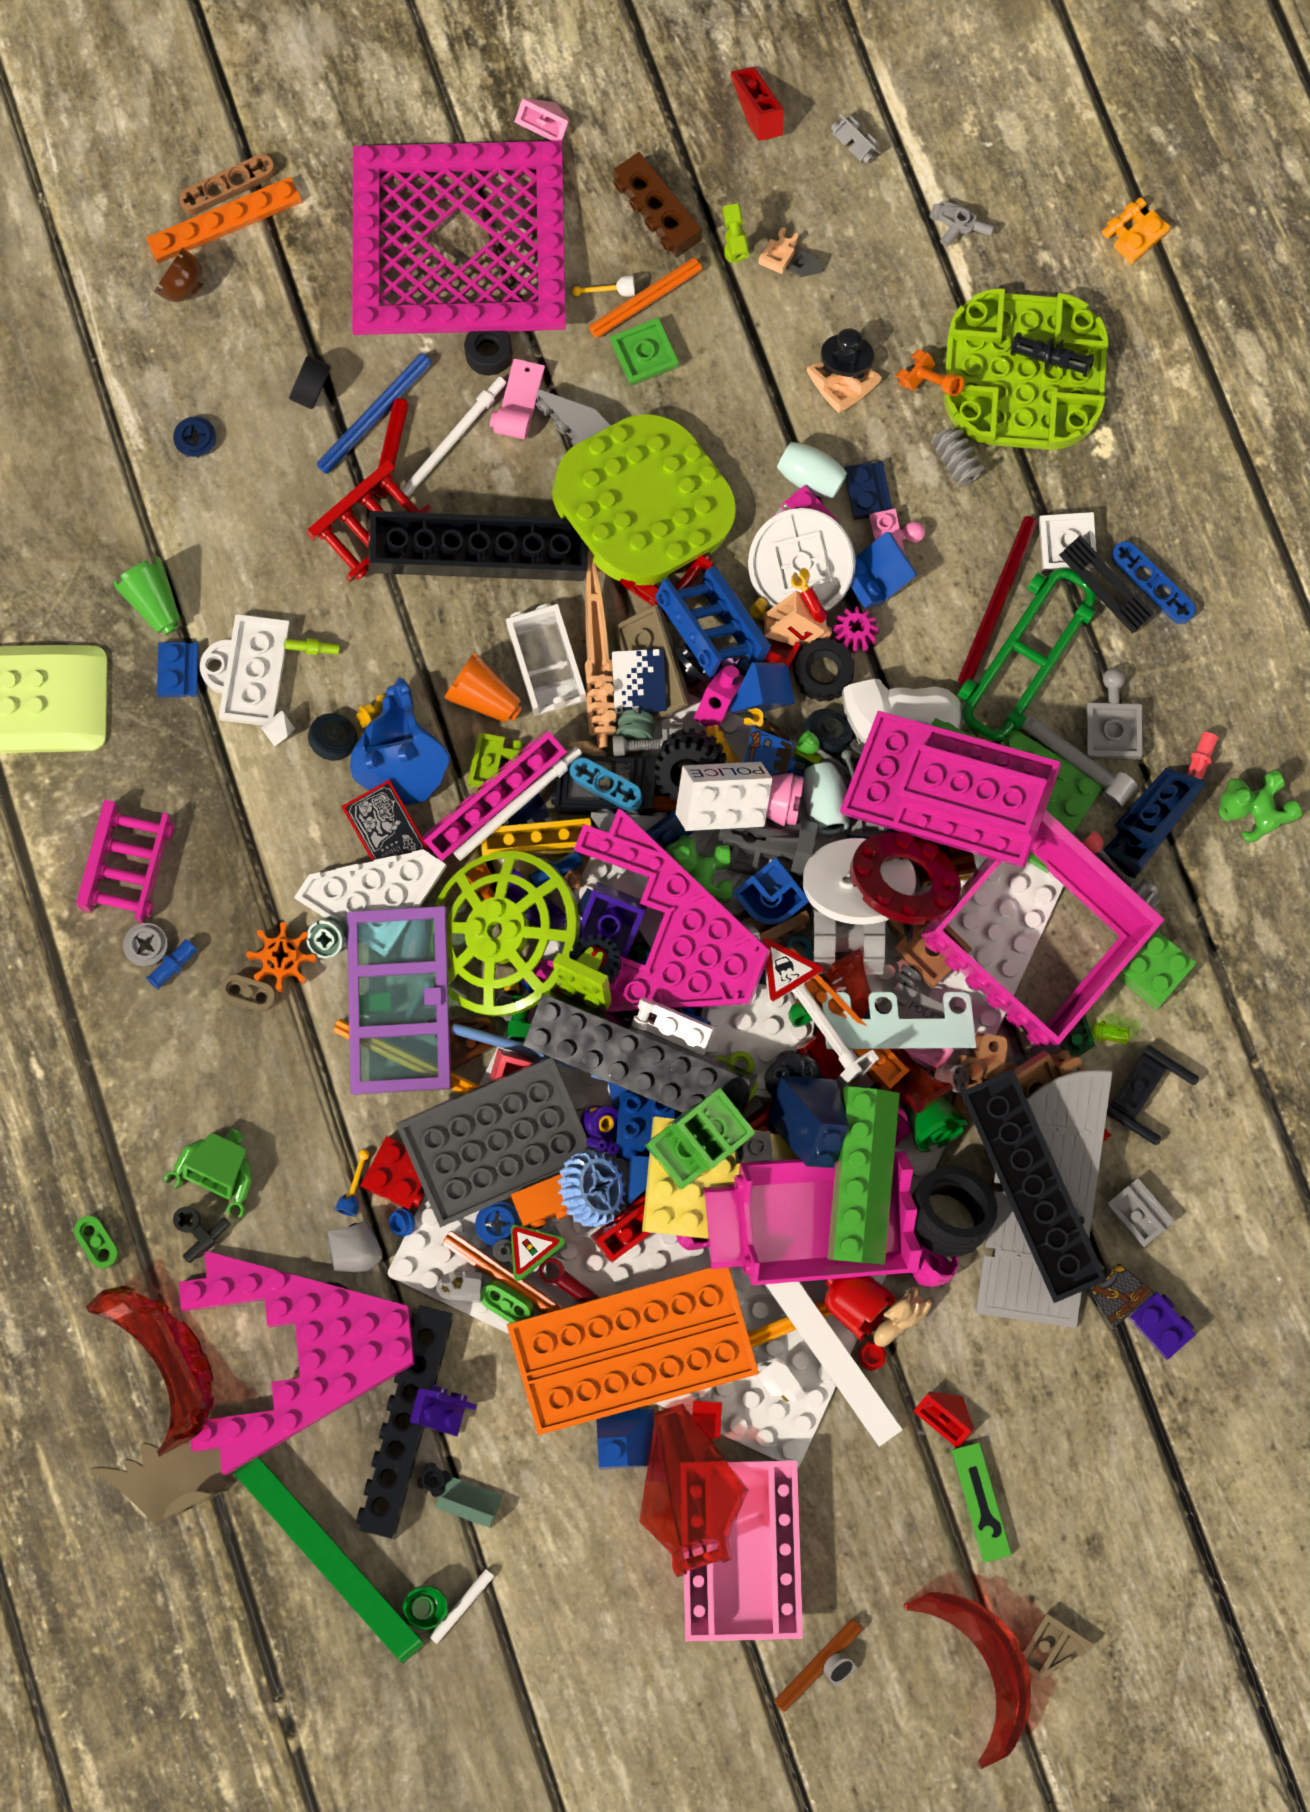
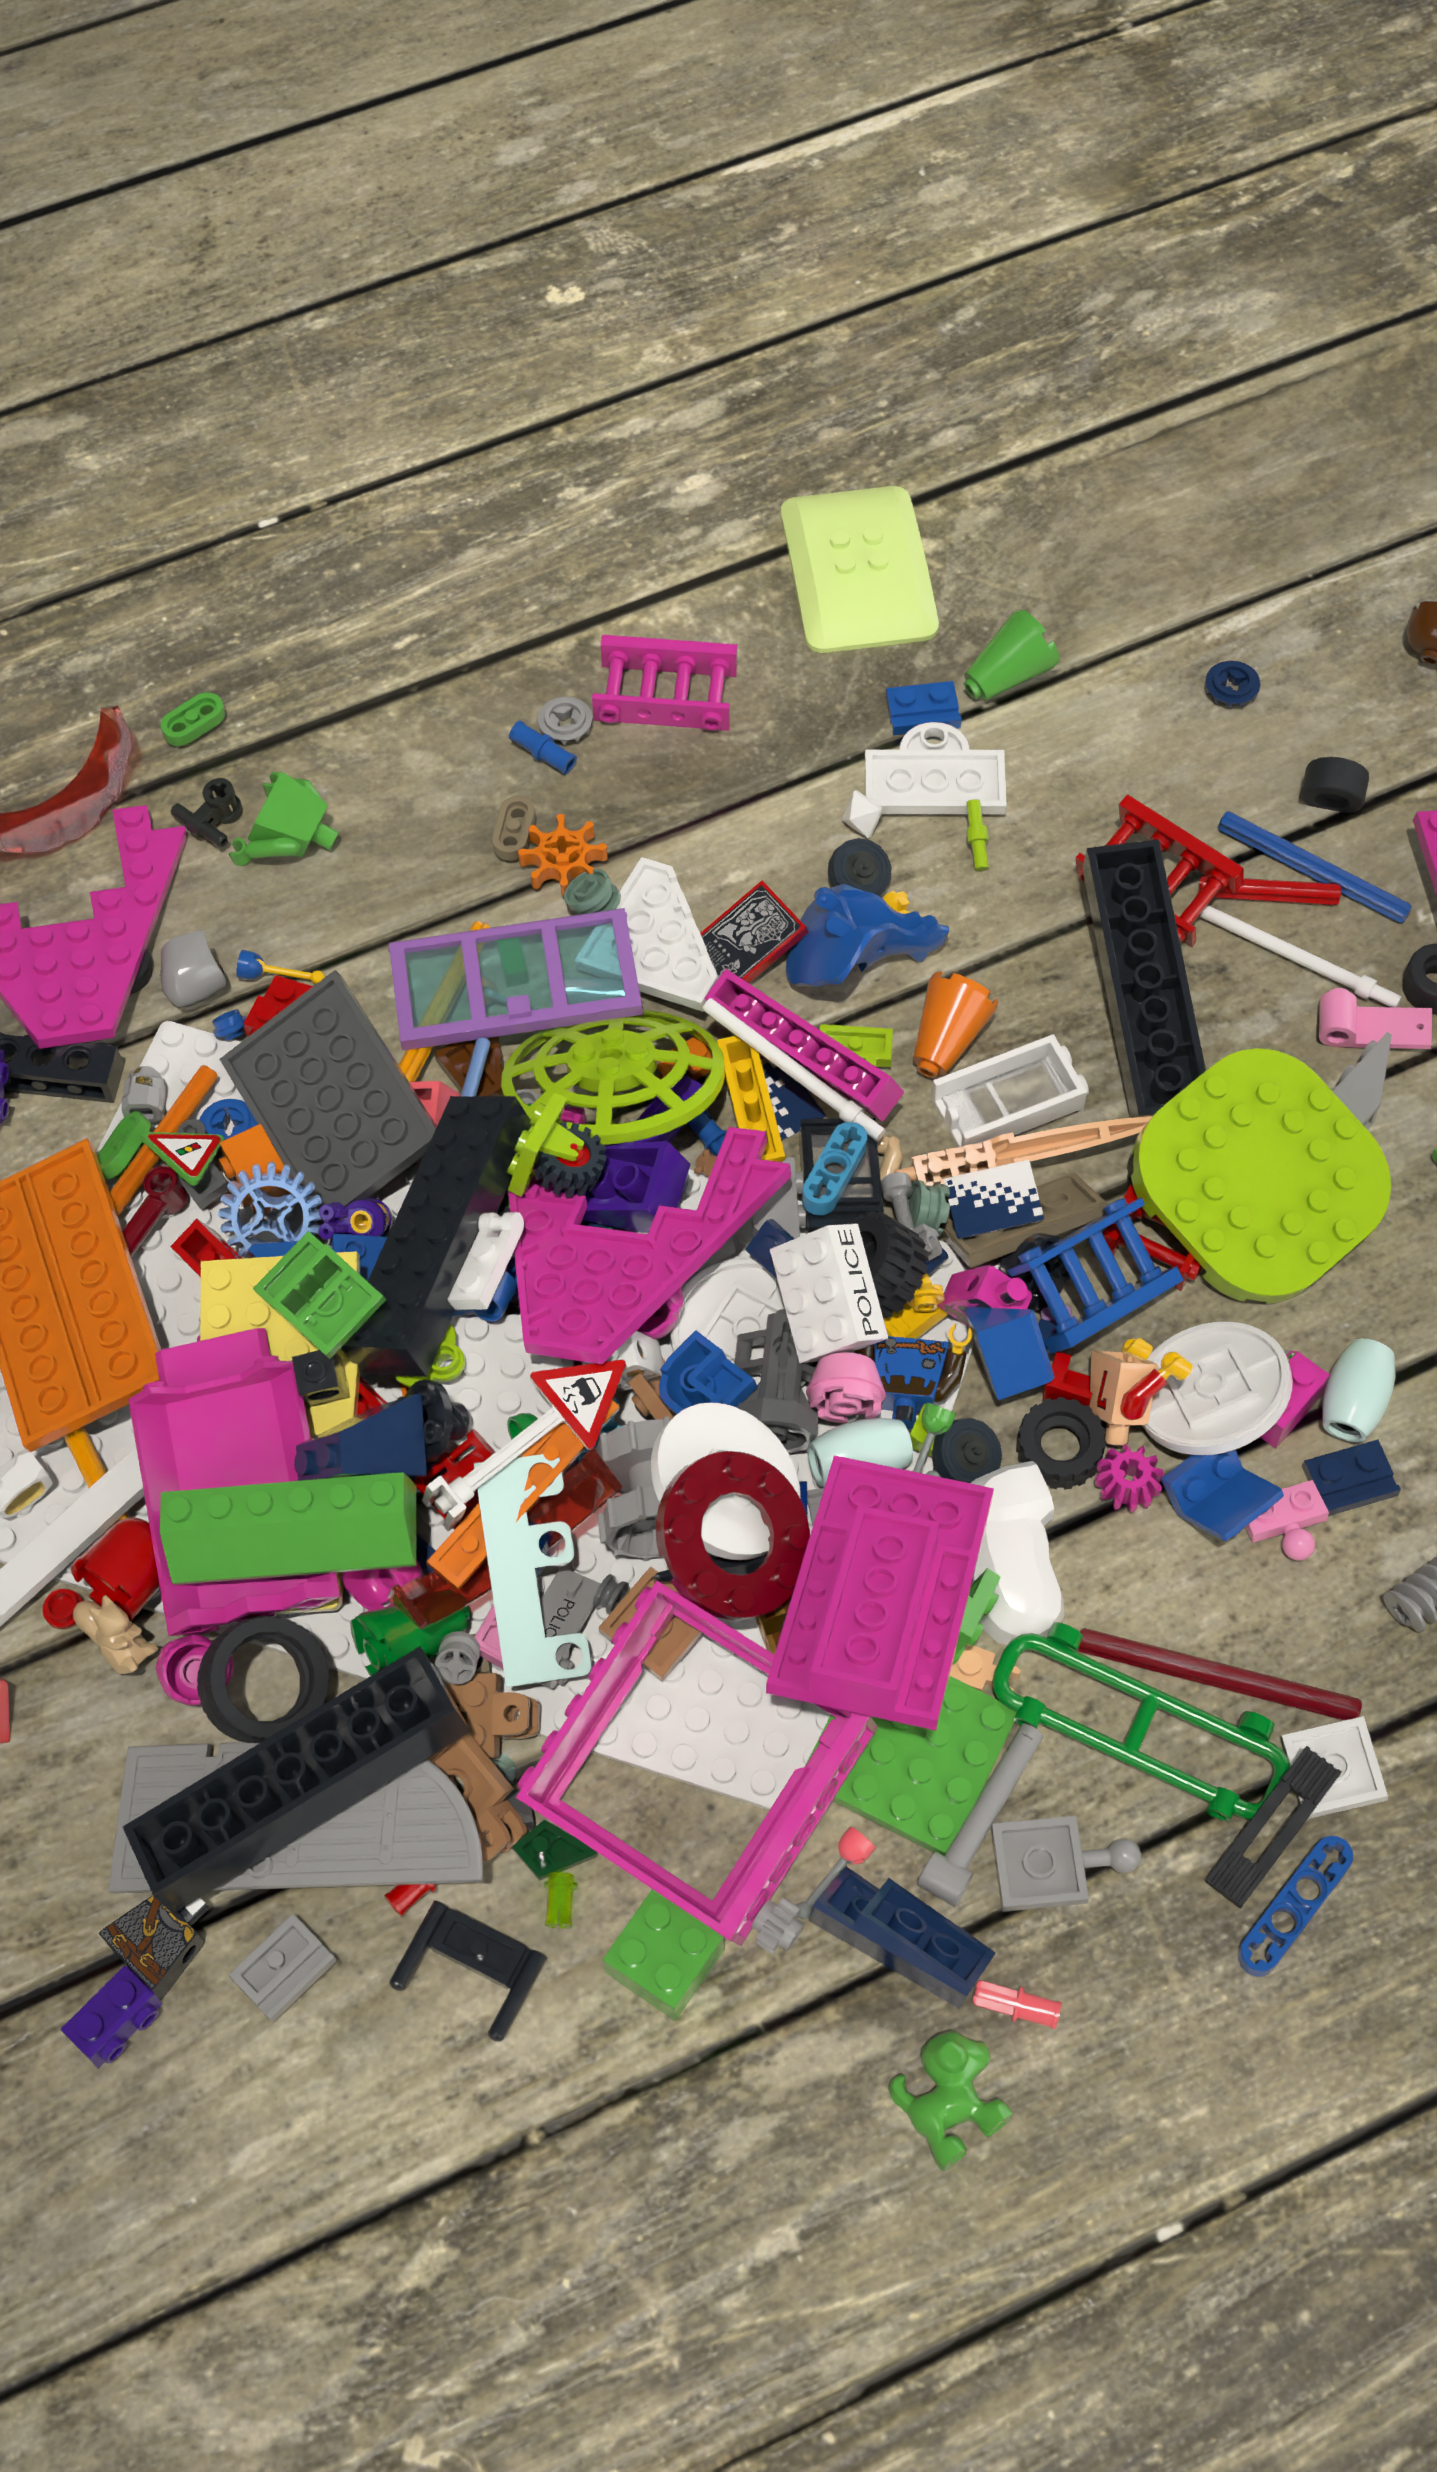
camera: 85 degrees right, 15 degrees down
bright green animal [665,835,732,903] -> none

